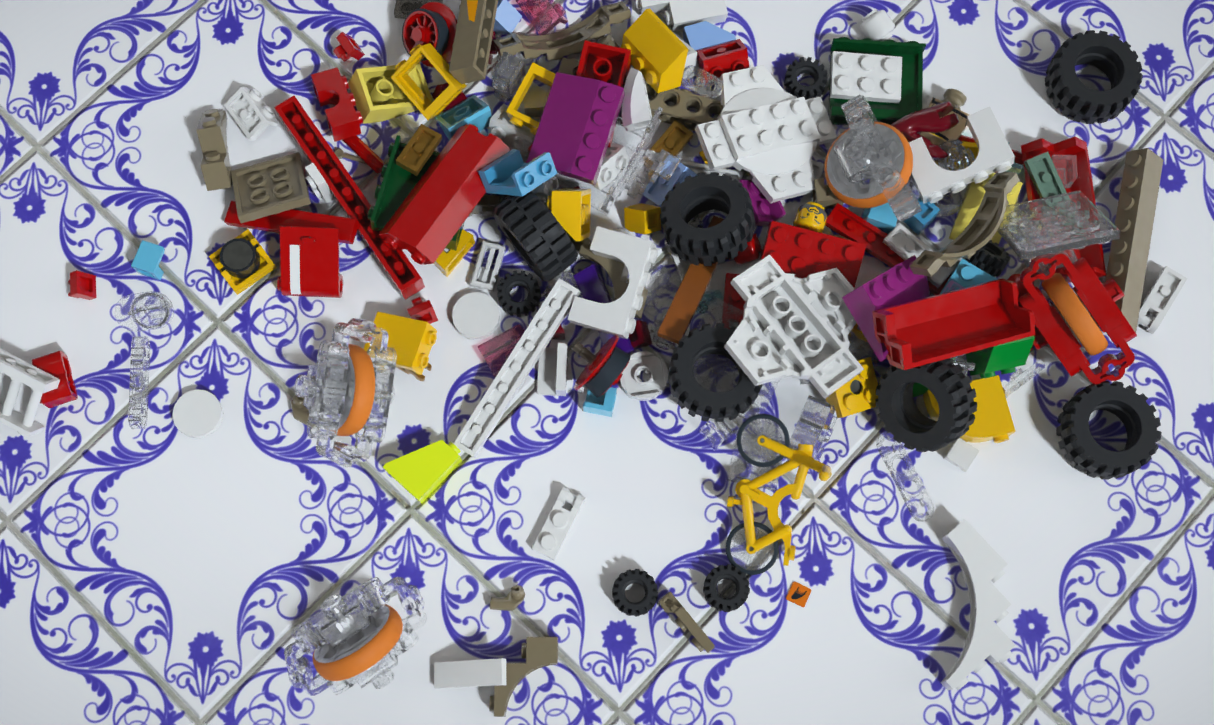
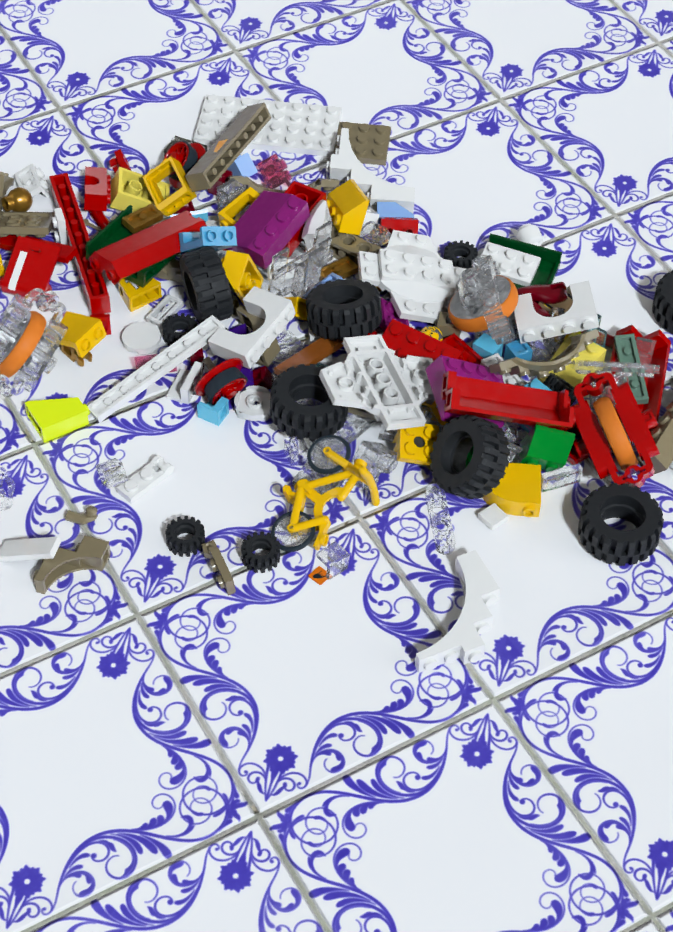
camera: 15 degrees right, 25 degrees down
none -> pearl gold piece [1,187,33,212]
none -> clear brick [96,458,128,488]
none -> clear panel [316,541,350,580]

